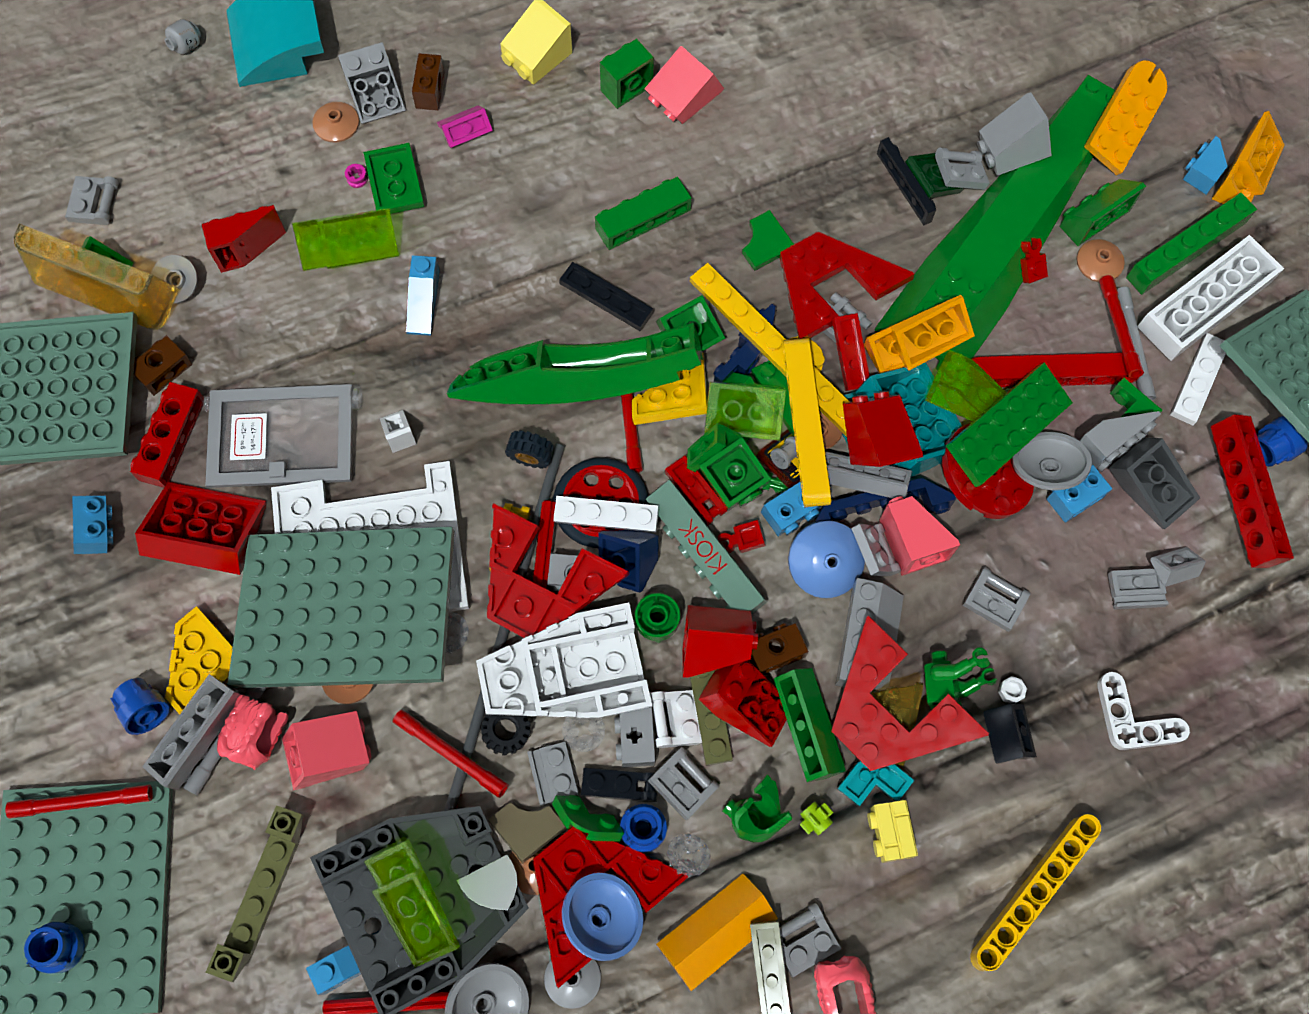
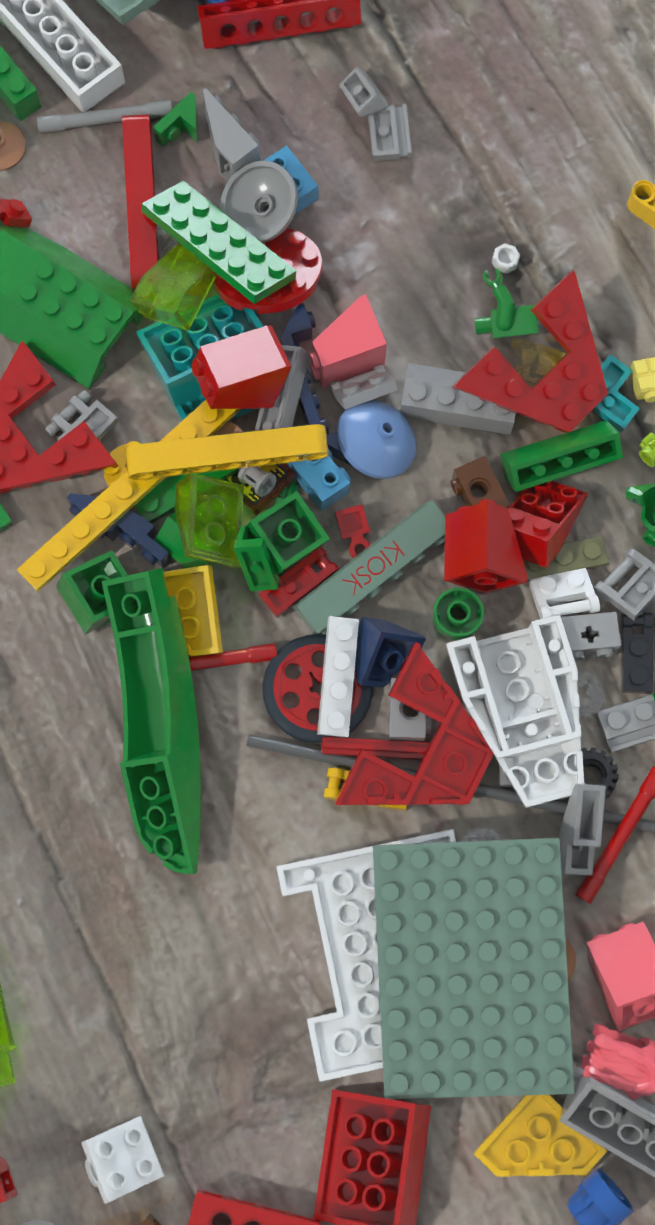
camera: 90 degrees left, 5 degrees up
door [203,384,363,488] -> none
white slope [380,410,416,453] -> none
slope [406,255,440,336] -> none
black wheel [505,430,554,469] -> none
black plate [559,262,653,331] -> none
red plate [831,313,870,391] -> none
light orange slope [864,295,975,374] -> none
light grey plate [963,567,1031,632] -> none
black panel [983,704,1037,764] -> none
white beam [1097,672,1190,750] -> none
red piece [1099,275,1144,378] -> none
dark grey slope [1109,438,1200,529] -> none
white plate [1170,333,1226,426] -> none
none -> white plate [81,1116,164,1204]
none -> light grey slope [559,783,606,875]

